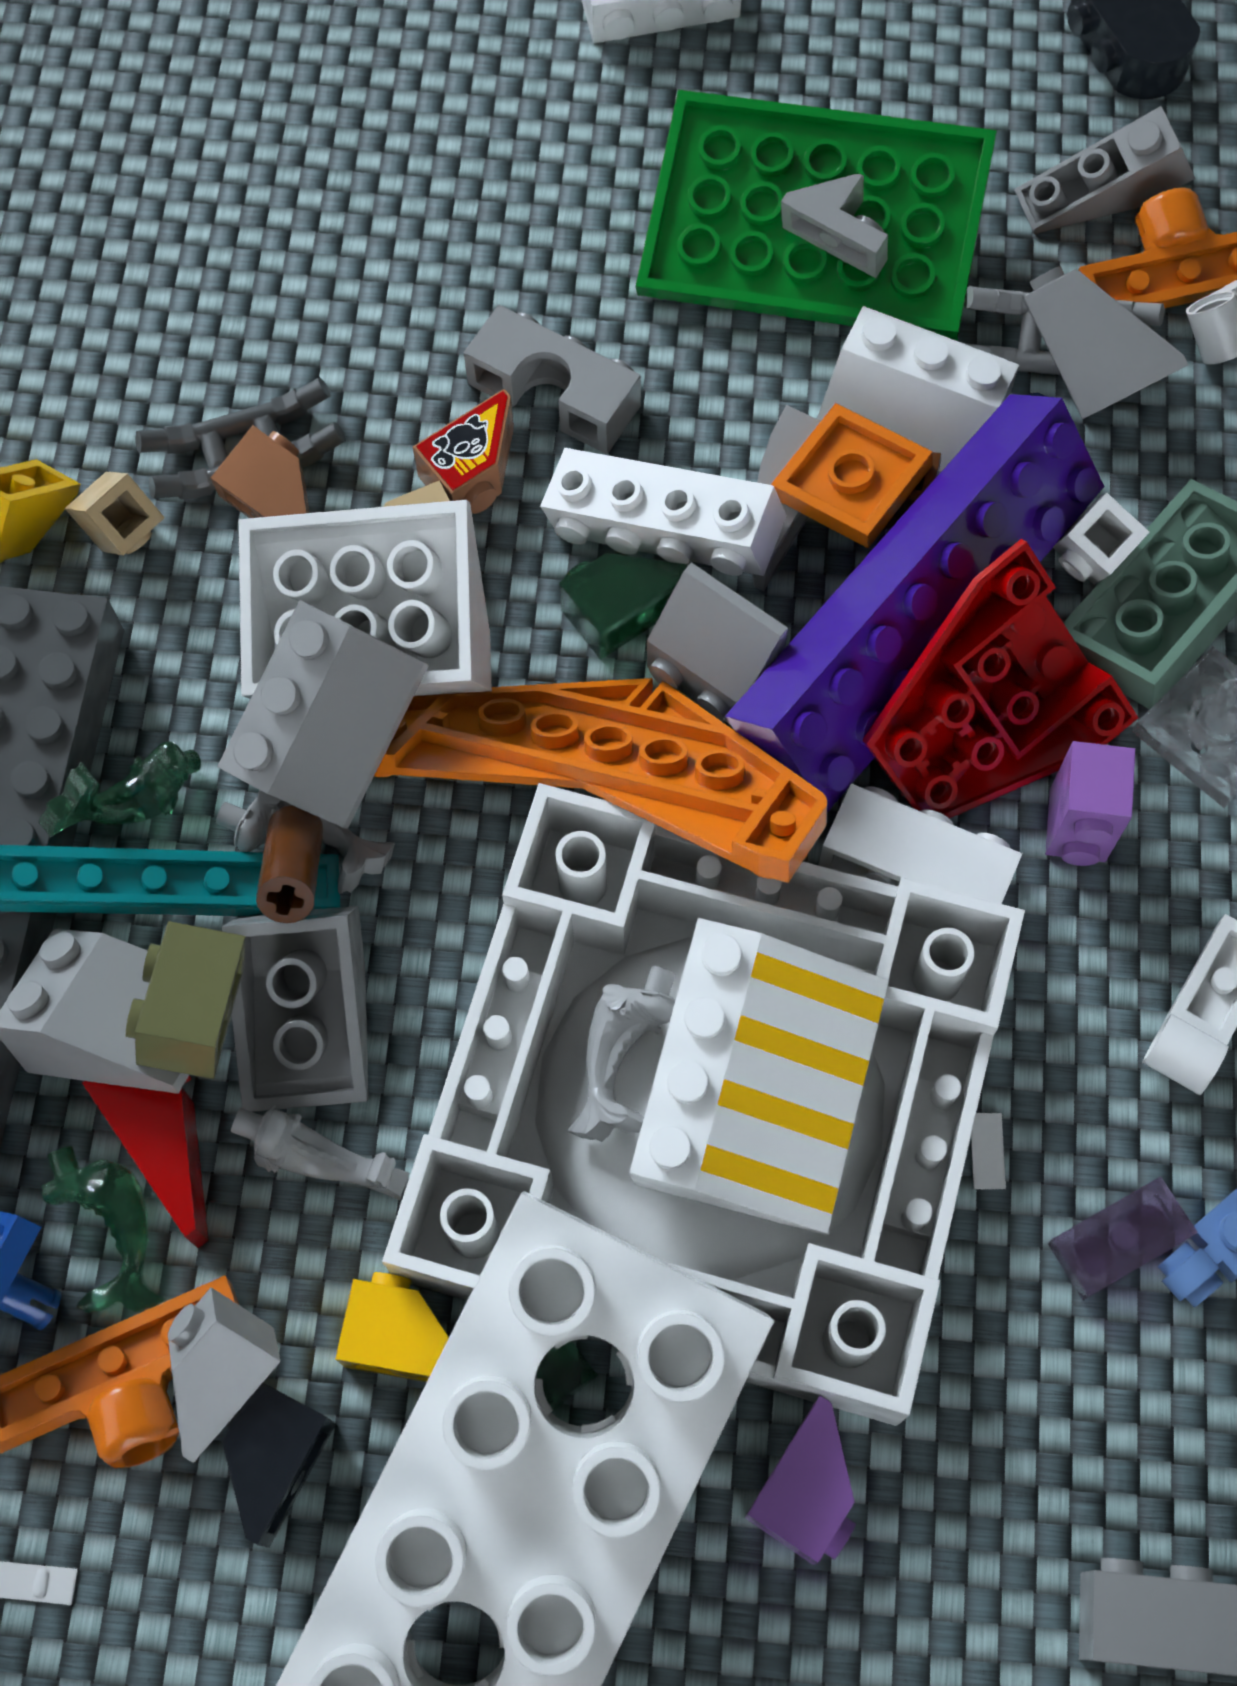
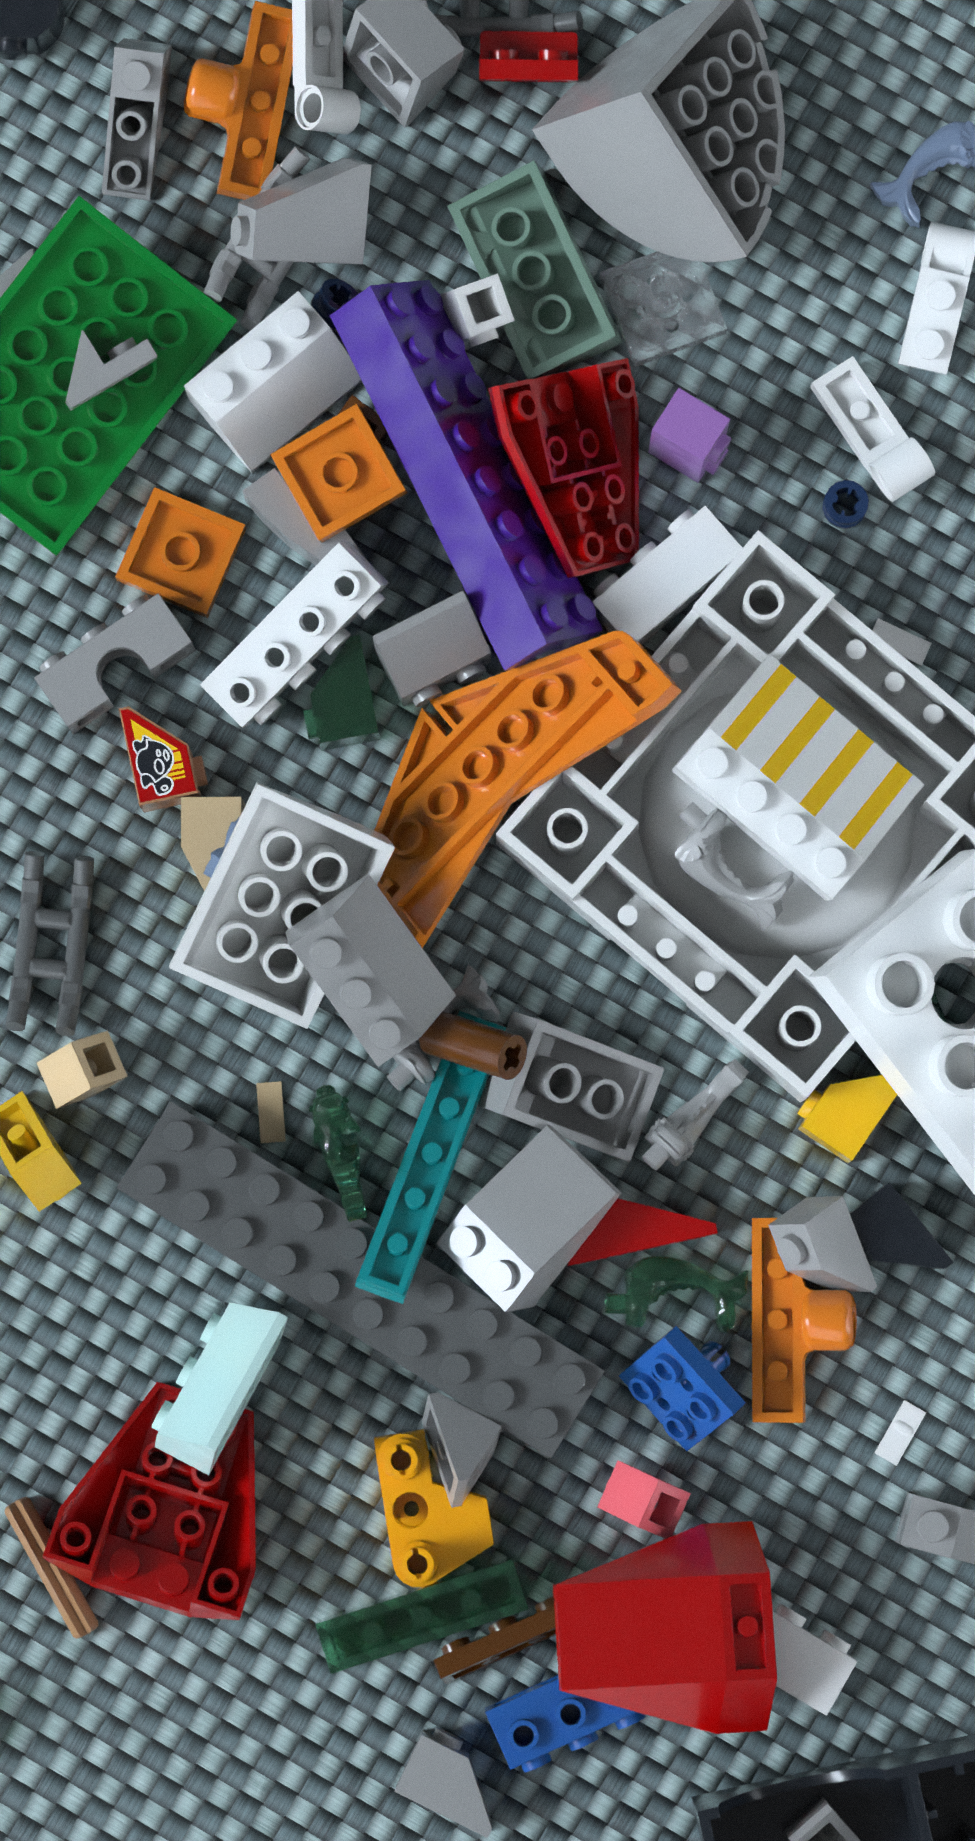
camera: 65 degrees left, 15 degrees up
olive brick [125,921,245,1079] -> none
nougat slope [210,425,310,518] -> none
none -> orange tile [115,487,247,618]
none -> tan piece [256,1081,286,1143]
none -> dark blue bush [822,480,869,529]

